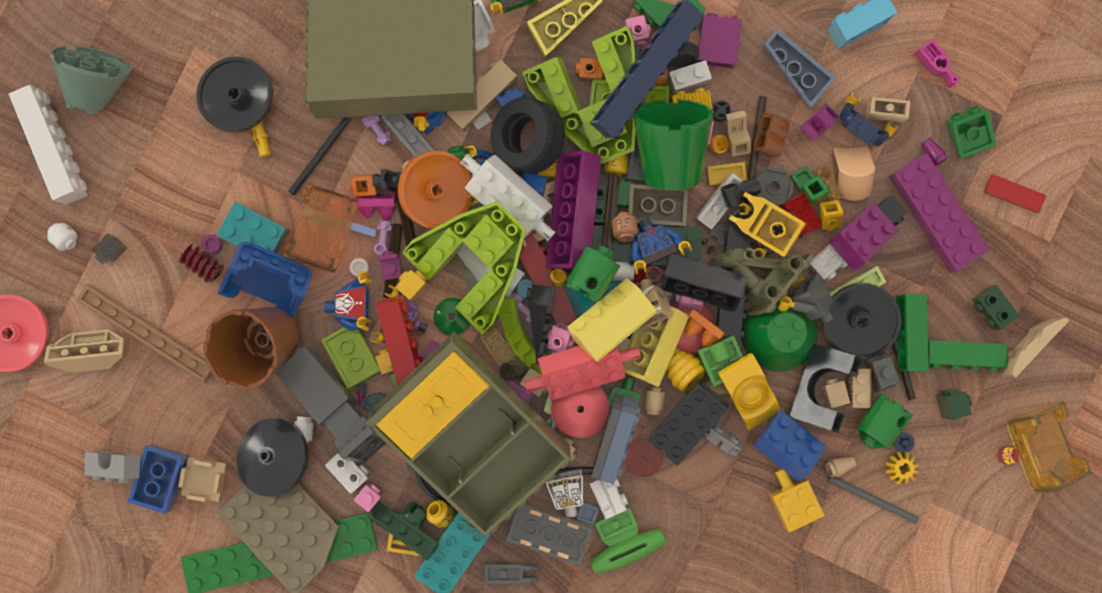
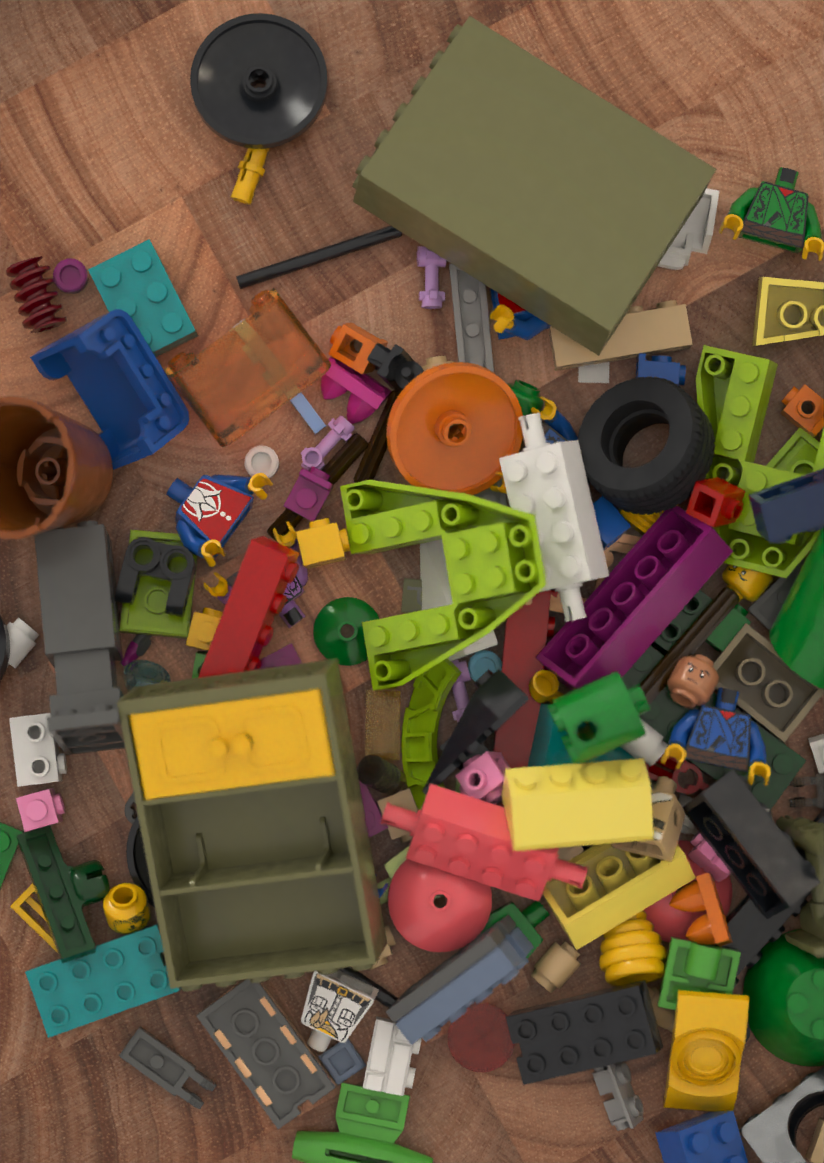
camera: 30 degrees right, 0 degrees up
none -> black piece [115,537,196,617]
none -> red brick [686,477,746,528]

